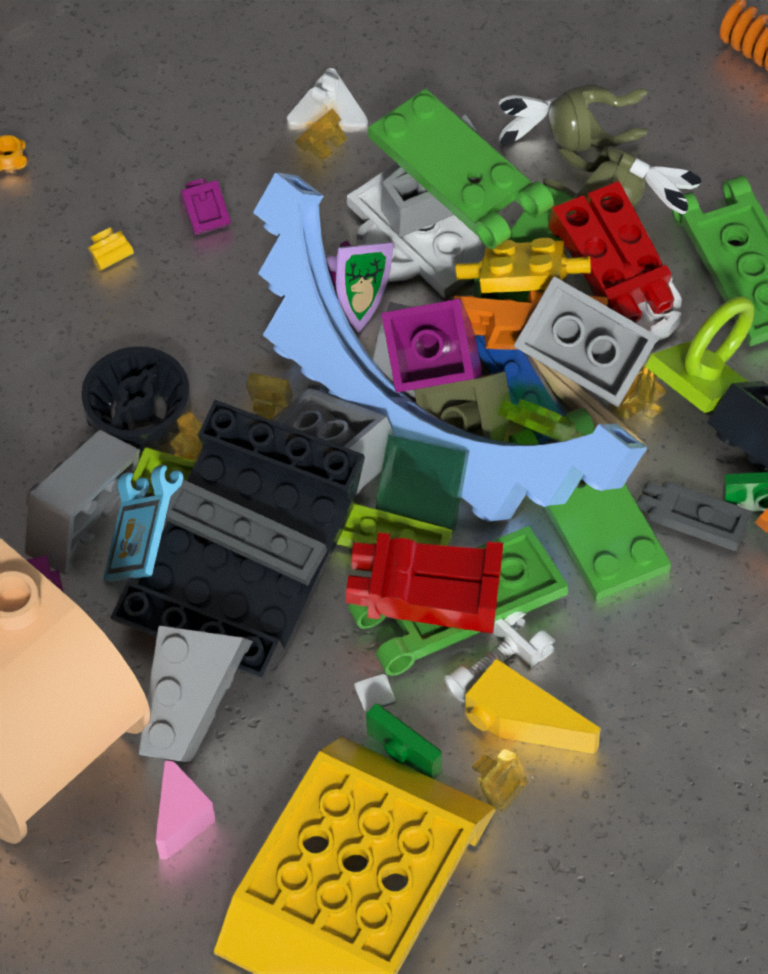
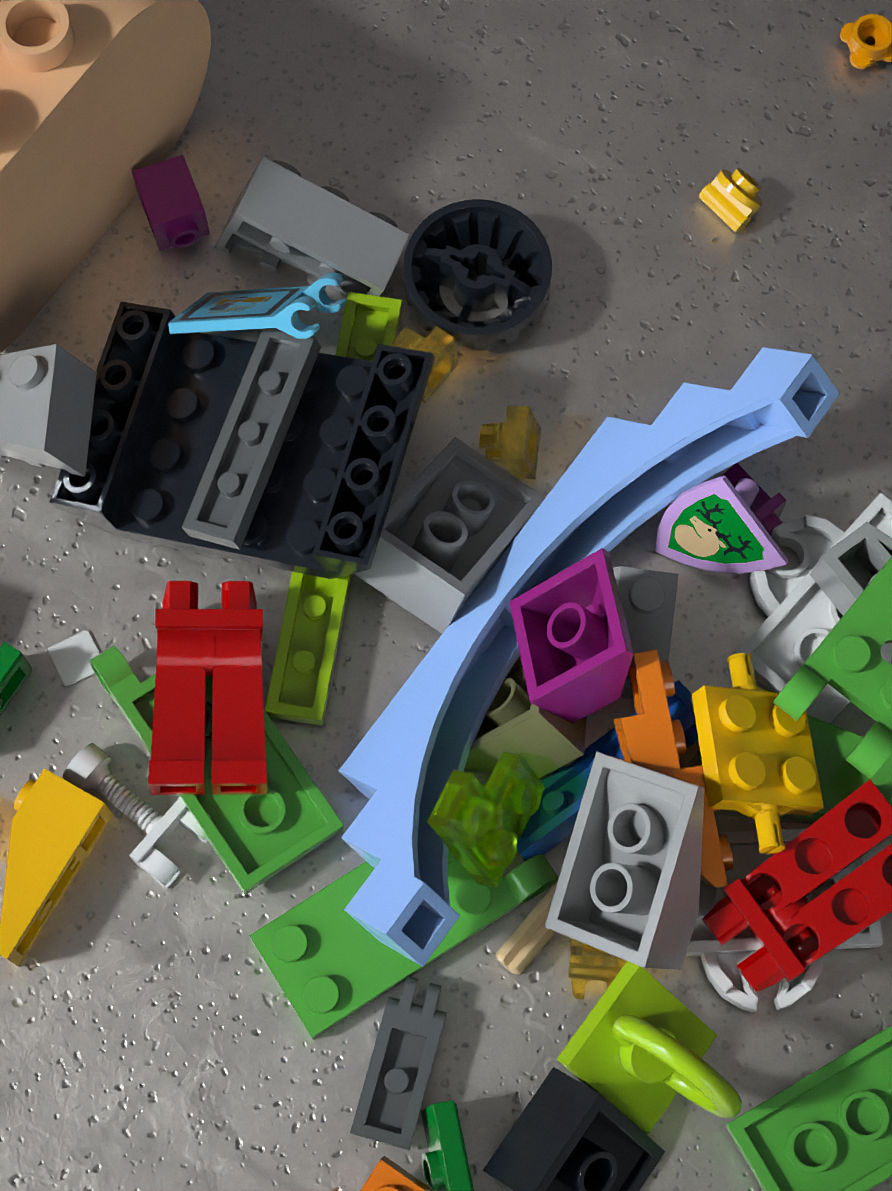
camera: 80 degrees right, 15 degrees up
magenta bracket [179,178,231,236] -> none
clear green tile [375,434,470,531] -> none

